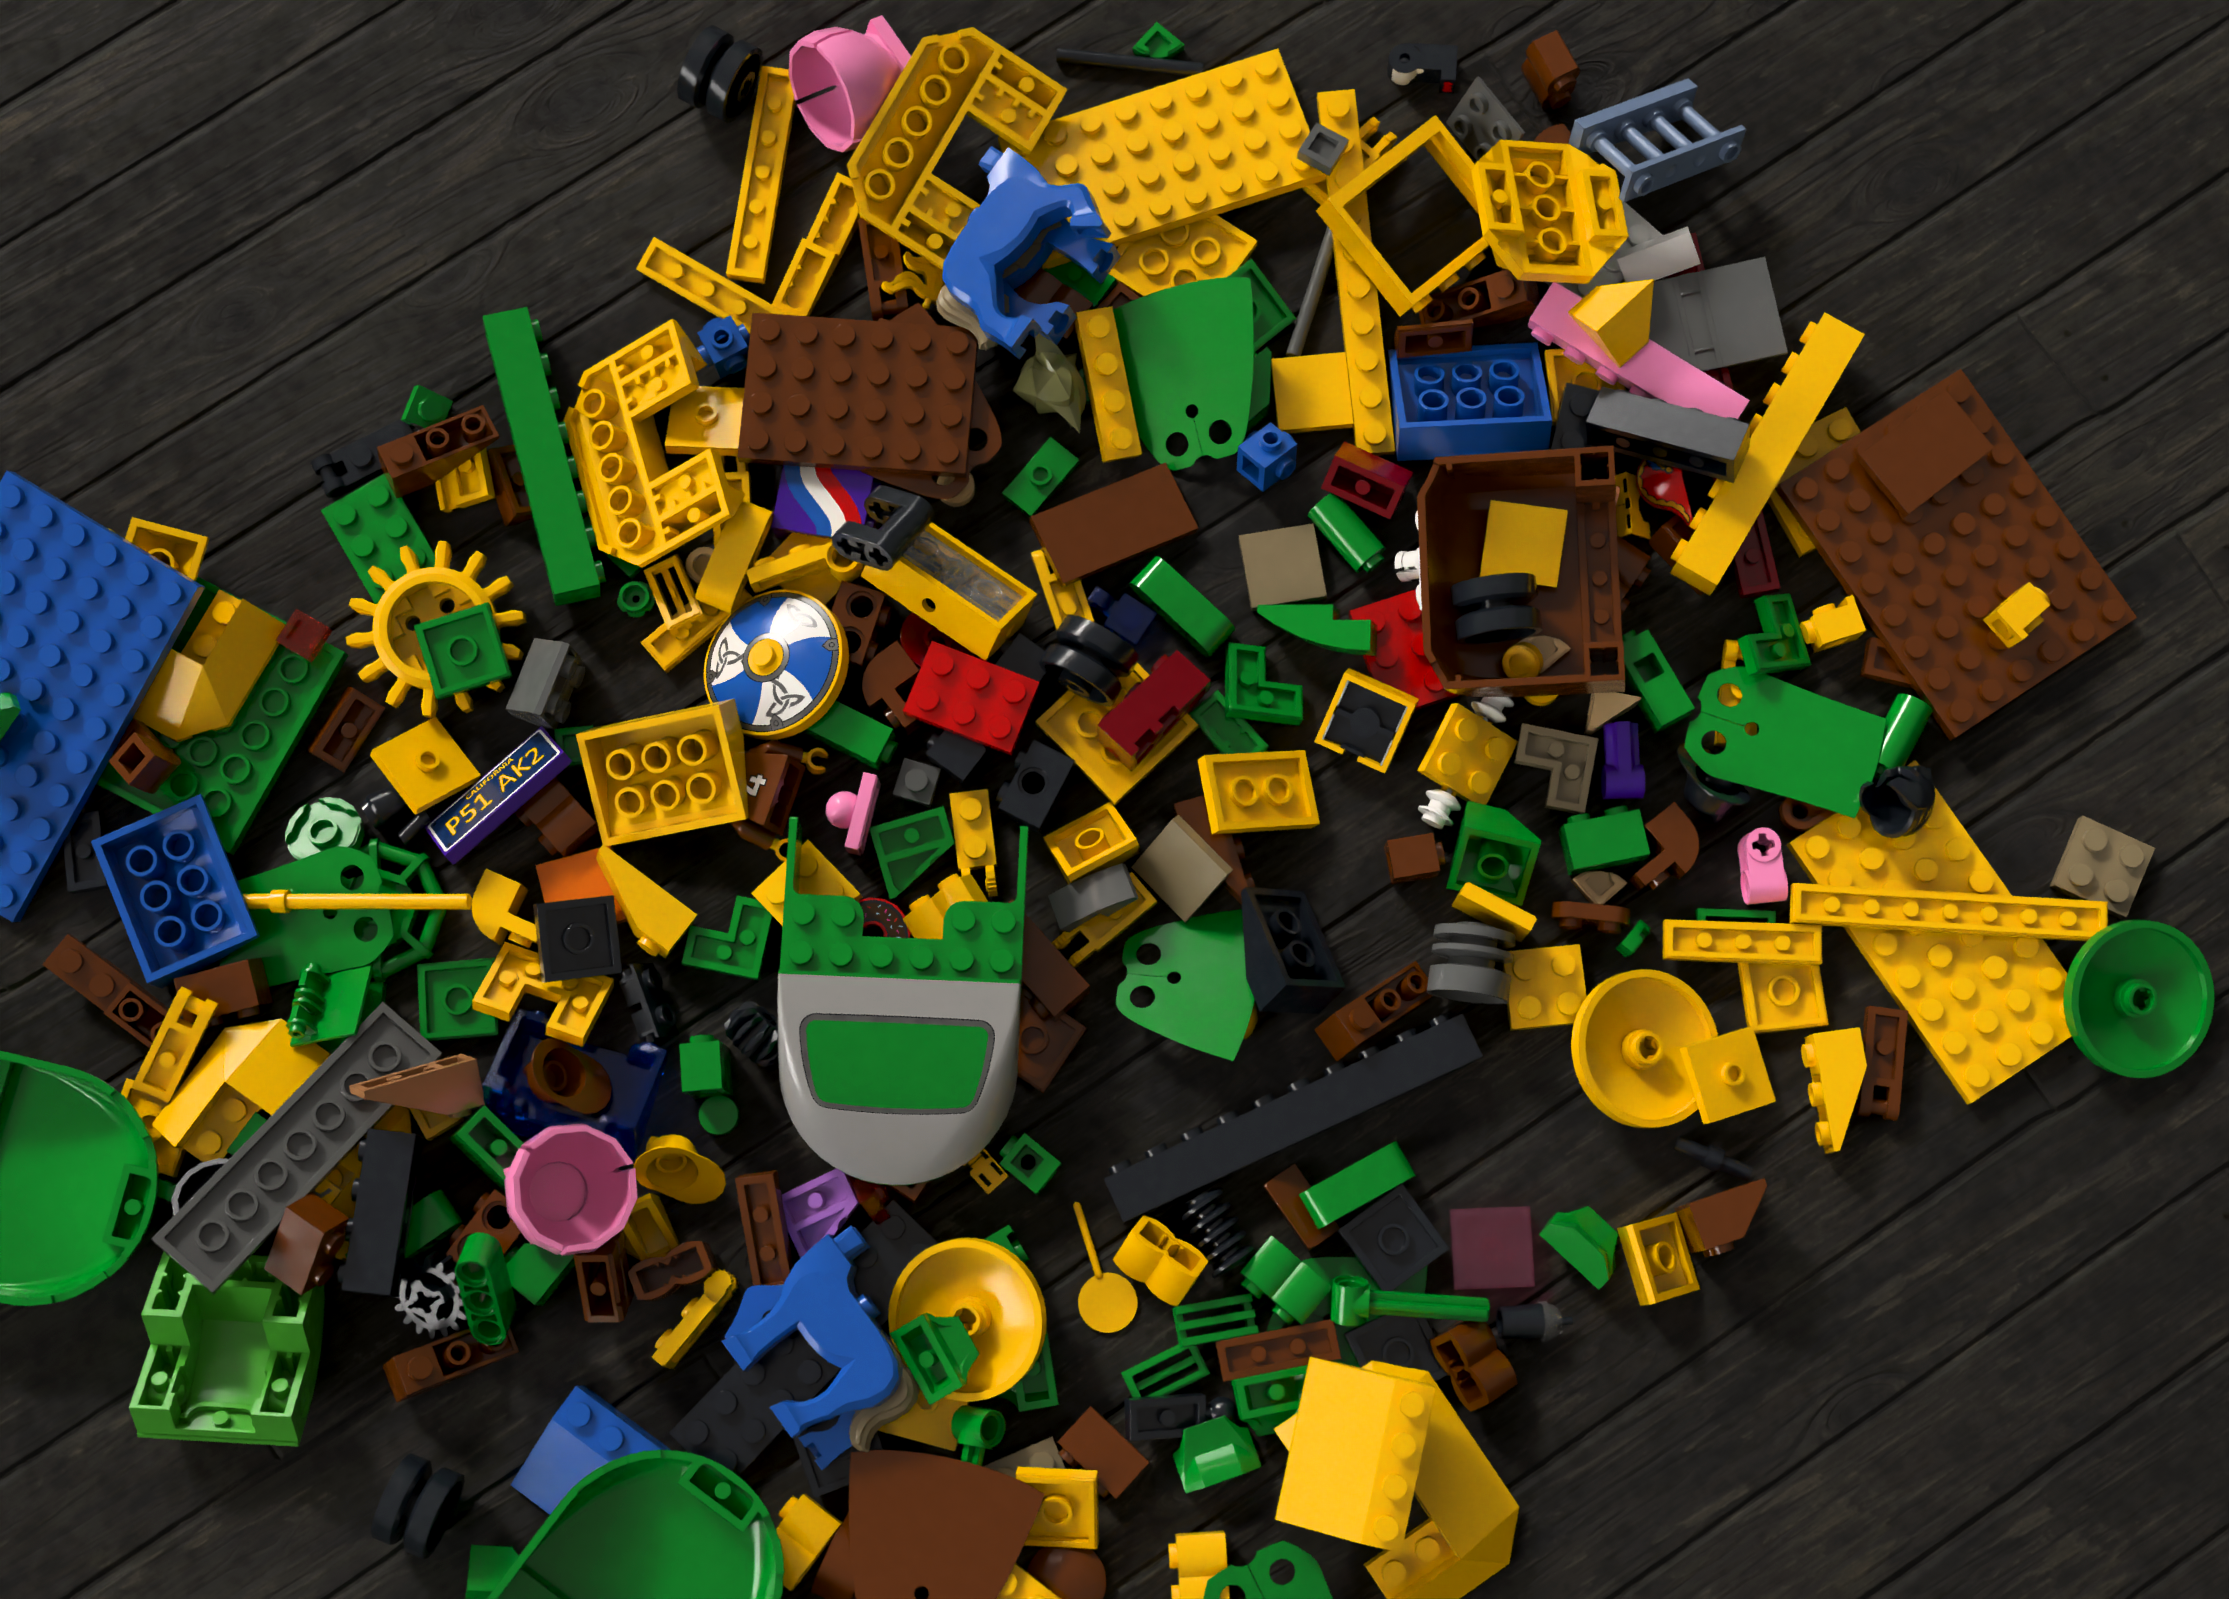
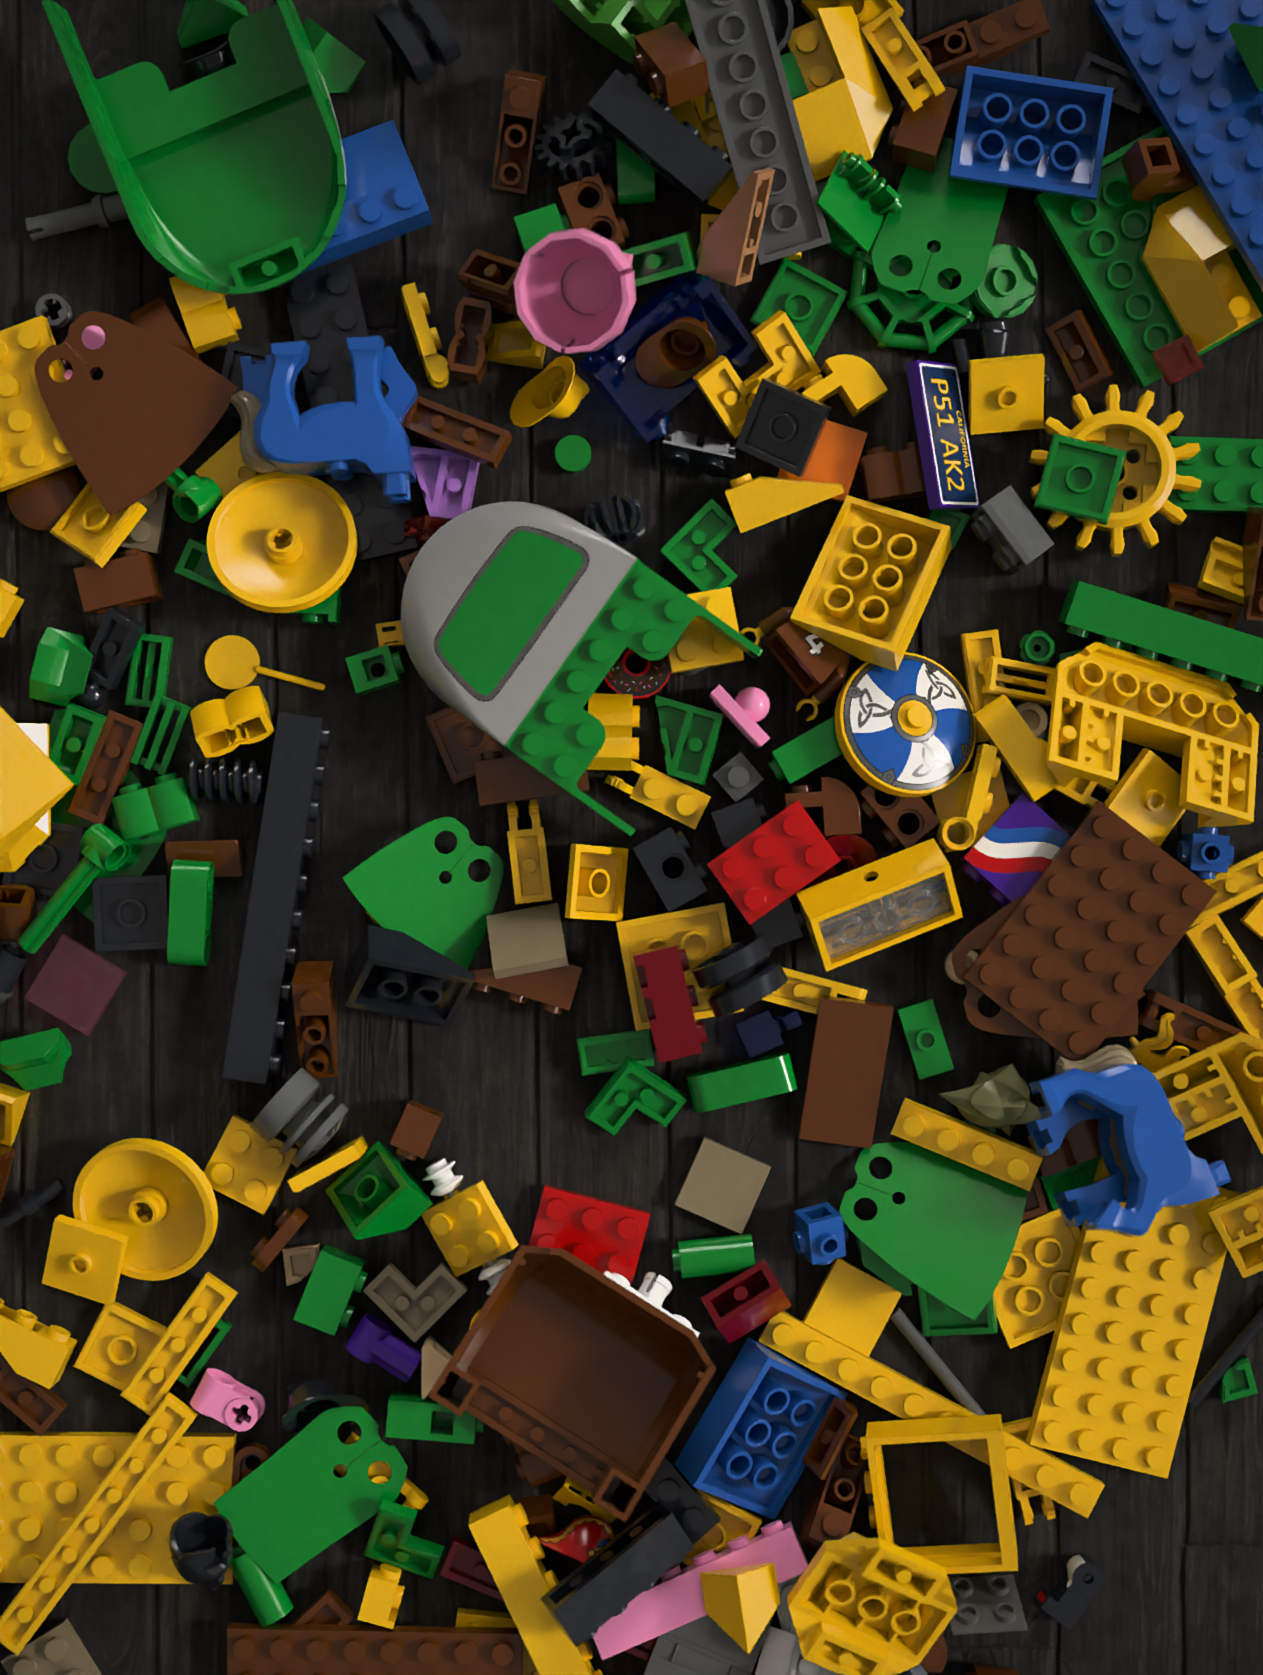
camera: 120 degrees right, 10 degrees up
yellow bar [243,890,472,913] -> none
green beam [455,1232,516,1345] -> none
green brick [679,1035,733,1098] -> none
black connector [832,485,935,571] -> none
green slope [890,1312,979,1405] -> none
dark grey slope [1048,863,1139,932] -> none
yellow plate [1198,750,1320,834] -> none
green slope [1257,604,1377,656] -> none
dark grey plate [1297,122,1349,176] -> none
black piece [1314,668,1419,774] -> none
black wheel [1450,573,1543,645] -> none
yellow tile [1479,500,1568,587] -> none
yellow tile [1502,642,1543,678] -> none
tan tile [1518,635,1571,674] -> none
green tile [1615,919,1651,957] -> none
reddish brown brick [1629,802,1699,891] -> none

